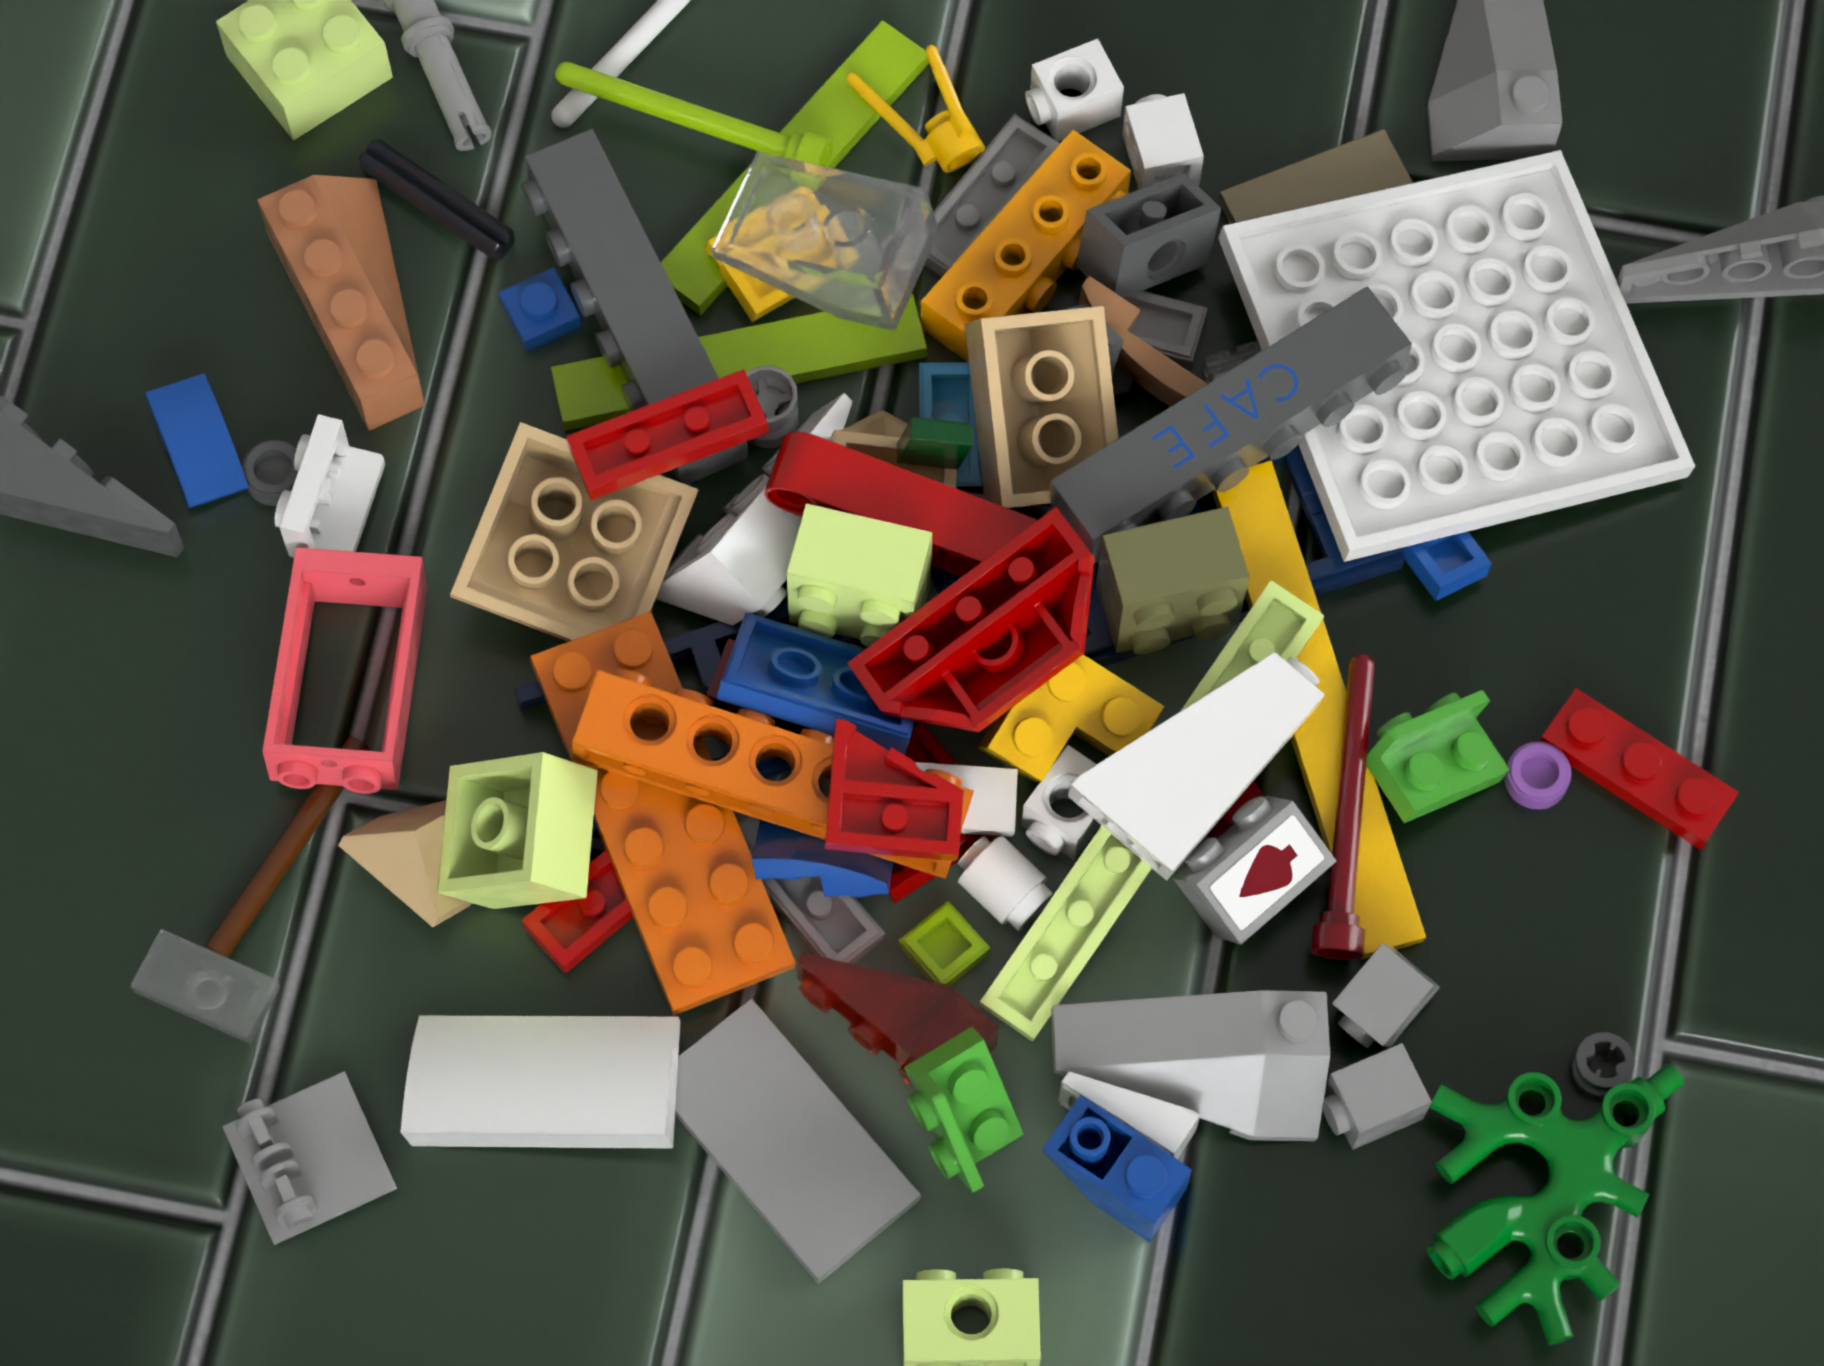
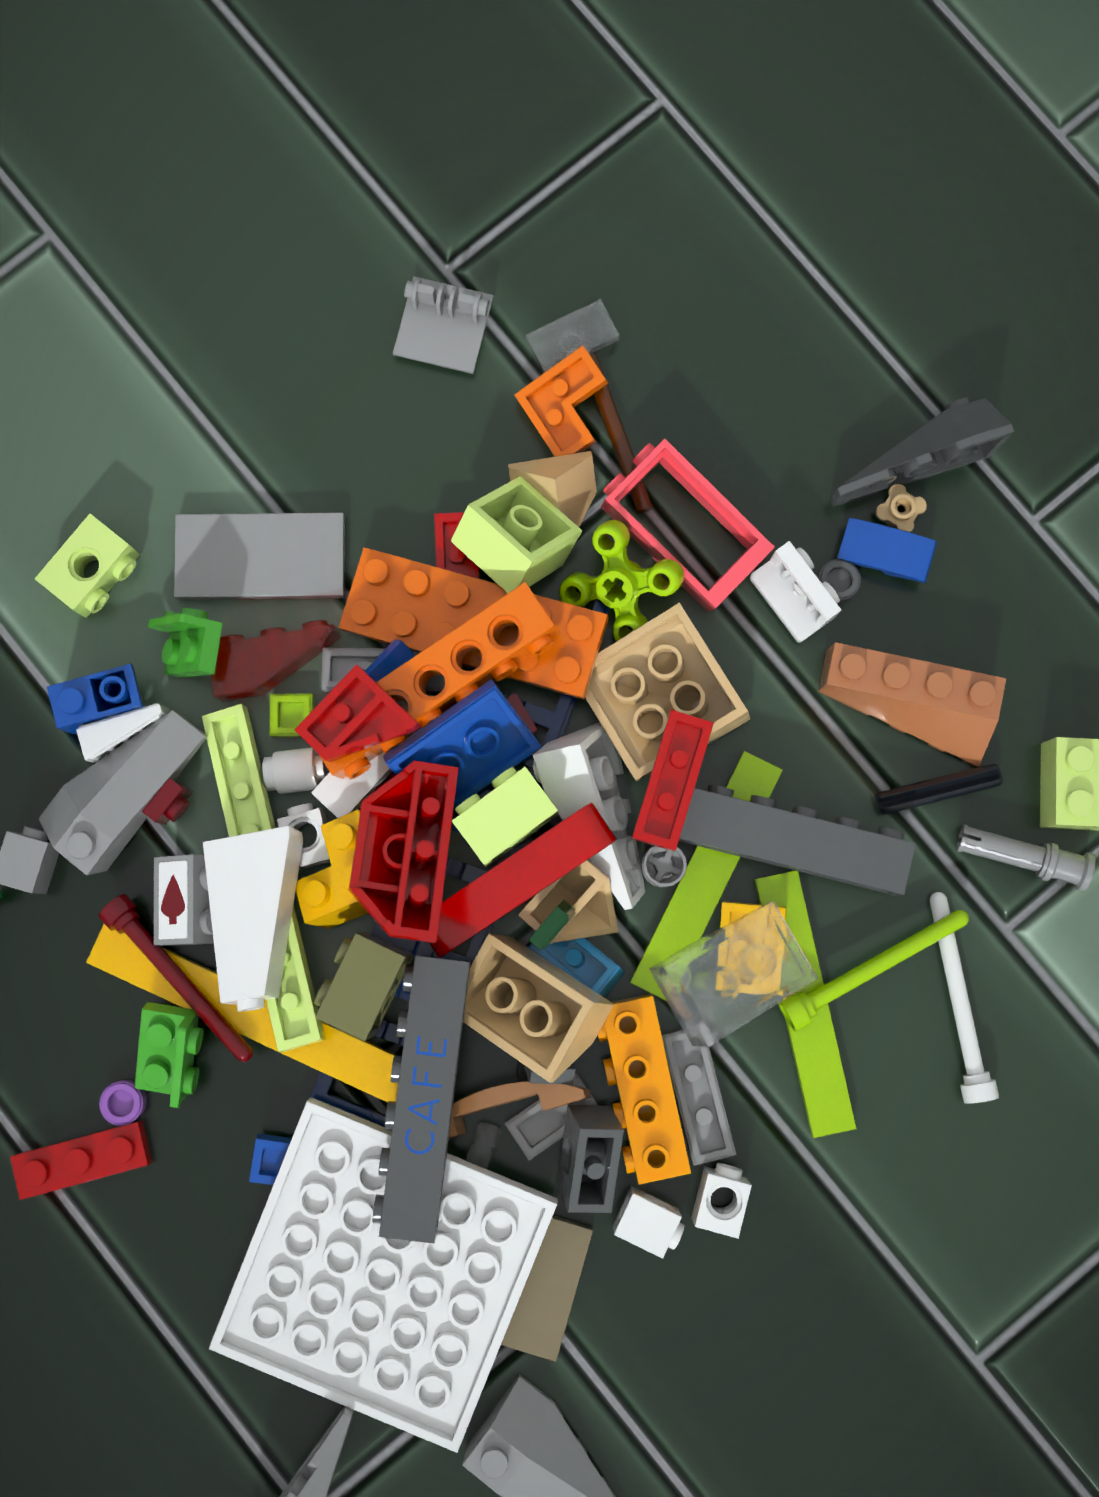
camera: 135 degrees right, 15 degrees up
white slope [400,1015,680,1148] -> none
blue plate [498,267,582,352] -> none
yellow plant [846,45,985,173] -> none
light grey brick [1332,943,1440,1048] -> none
none -> dark red plate [142,777,193,825]
none -> orange plate [514,345,608,457]
none -> lime gear [559,520,684,642]
none -> tan plate [876,484,927,532]

